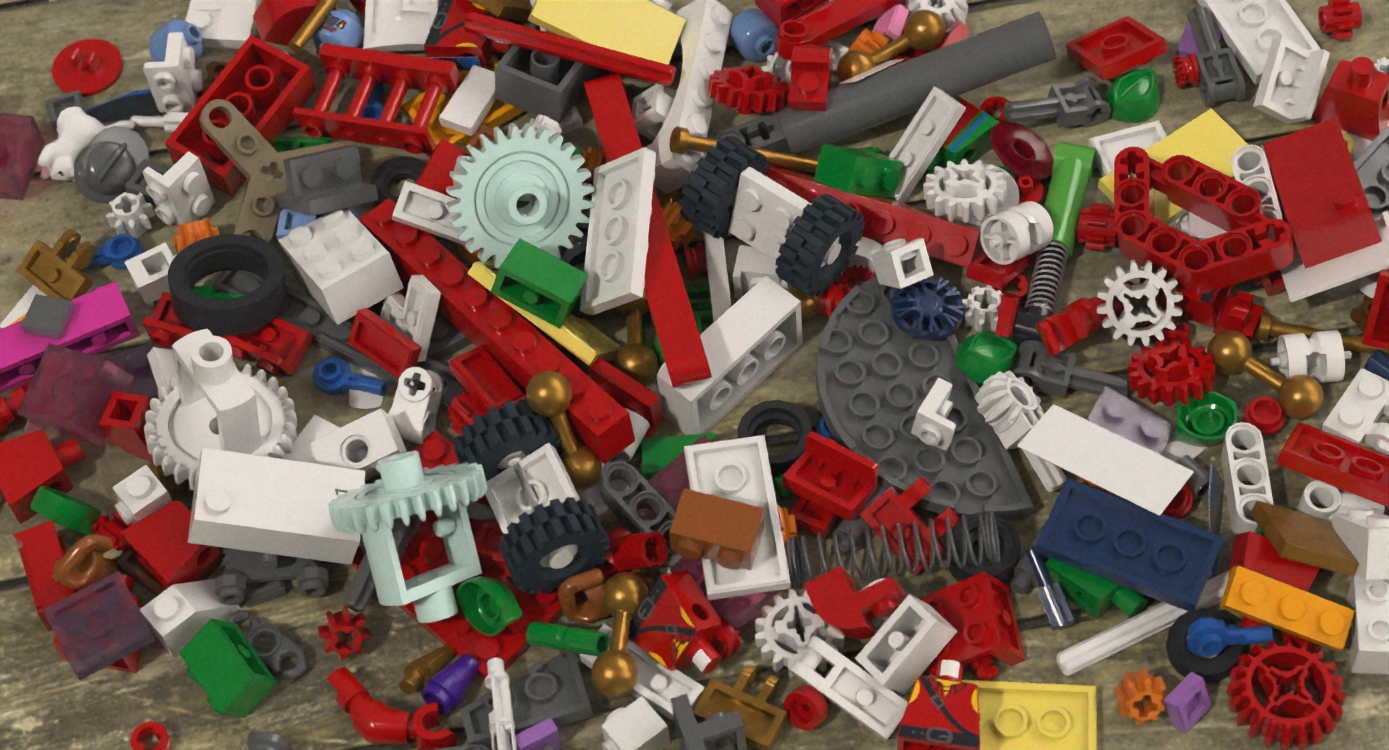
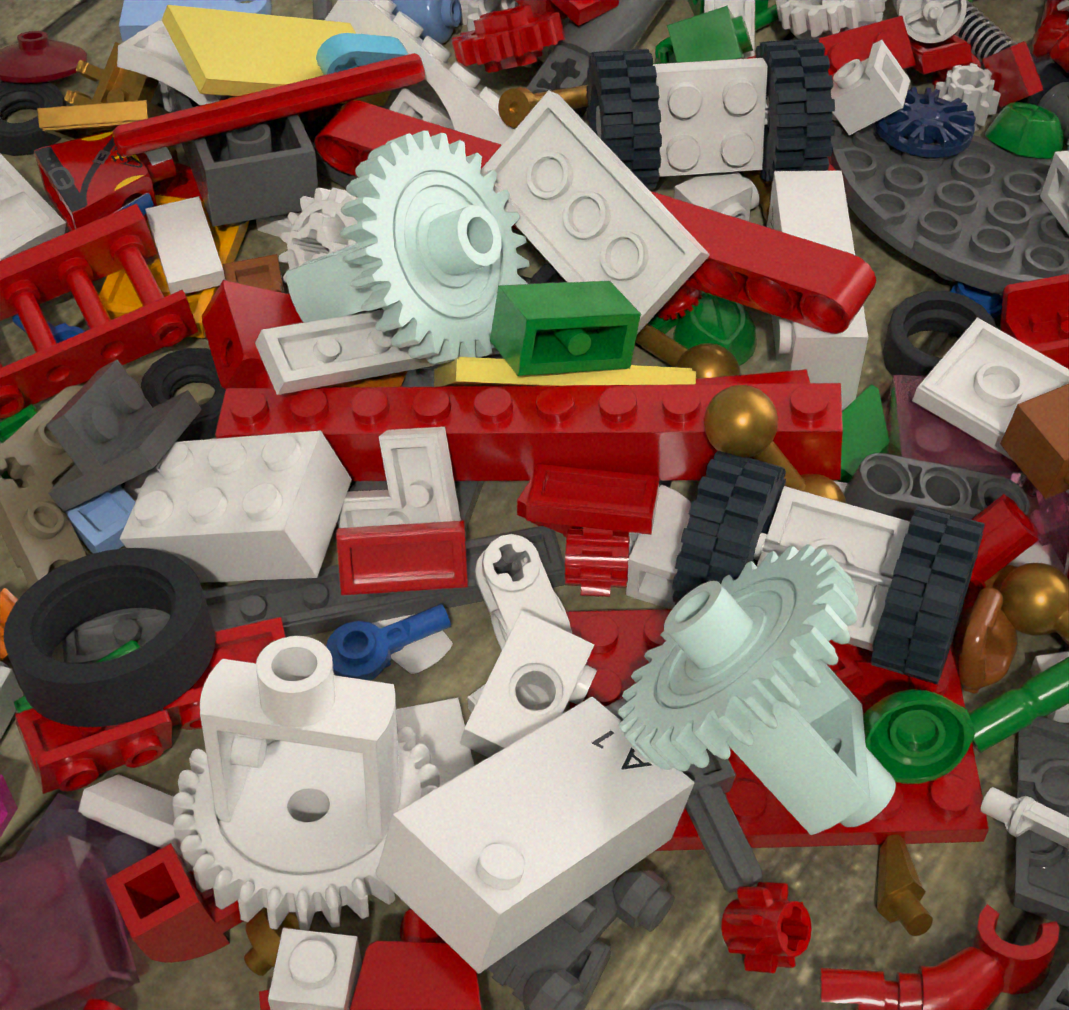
camera: 50 degrees left, 5 degrees down
dark purple cone [421,654,480,715] -> none
none -> medium azure beam [316,33,409,75]

